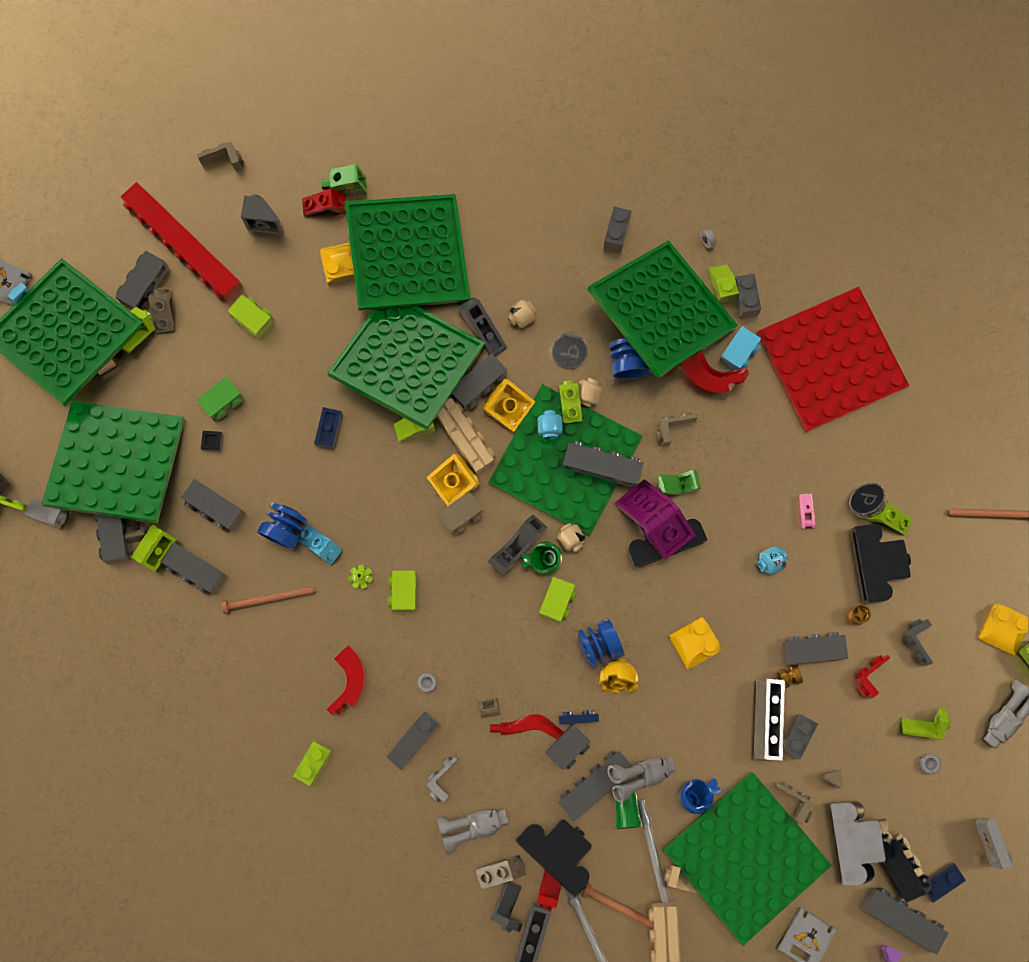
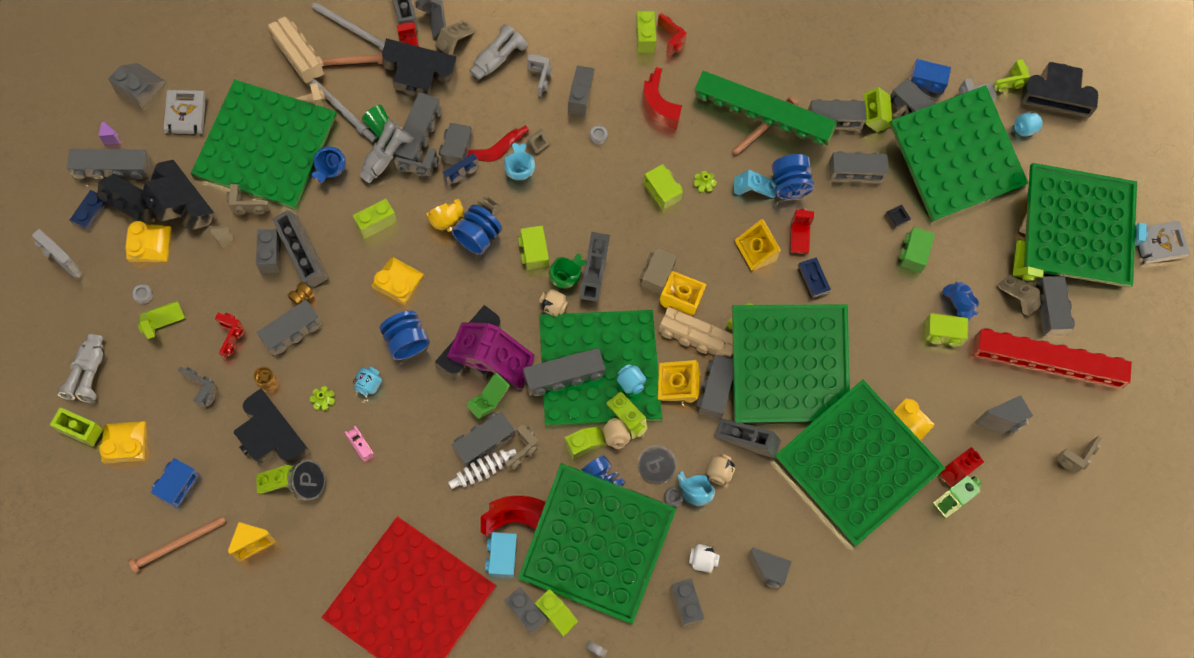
camera: 140 degrees right, 10 degrees down
none -> yellow slope [126,221,171,262]
none -> blue brick [151,458,199,509]
none -> yellow slope [228,522,276,562]
none -> lime plant [310,386,335,411]
none -> lime brick [353,198,397,239]
none -> blue wheel [379,311,430,360]
none -> dark grey bracket [394,148,439,177]
none -> white piece [448,448,517,489]
none -> dark grey brick [452,412,515,468]
none -> dark tan slope [478,196,502,216]
none -> medium azure hat [504,143,535,181]
none -> lime slope [564,426,607,461]
none -> red bracket [657,13,687,56]
none -> light grey tile [664,486,684,507]
none -> medium azure hat [677,472,715,506]
none -> white head [689,544,720,573]
none -> green brick [694,70,837,146]
none -> yellow slope [735,219,781,271]
none -> dark grey slope [749,548,792,589]
none -> red bracket [791,209,814,254]
none -> blue brick [910,59,951,94]
none -> blue hair [942,282,979,322]
none -> medium azure head [1014,112,1043,137]

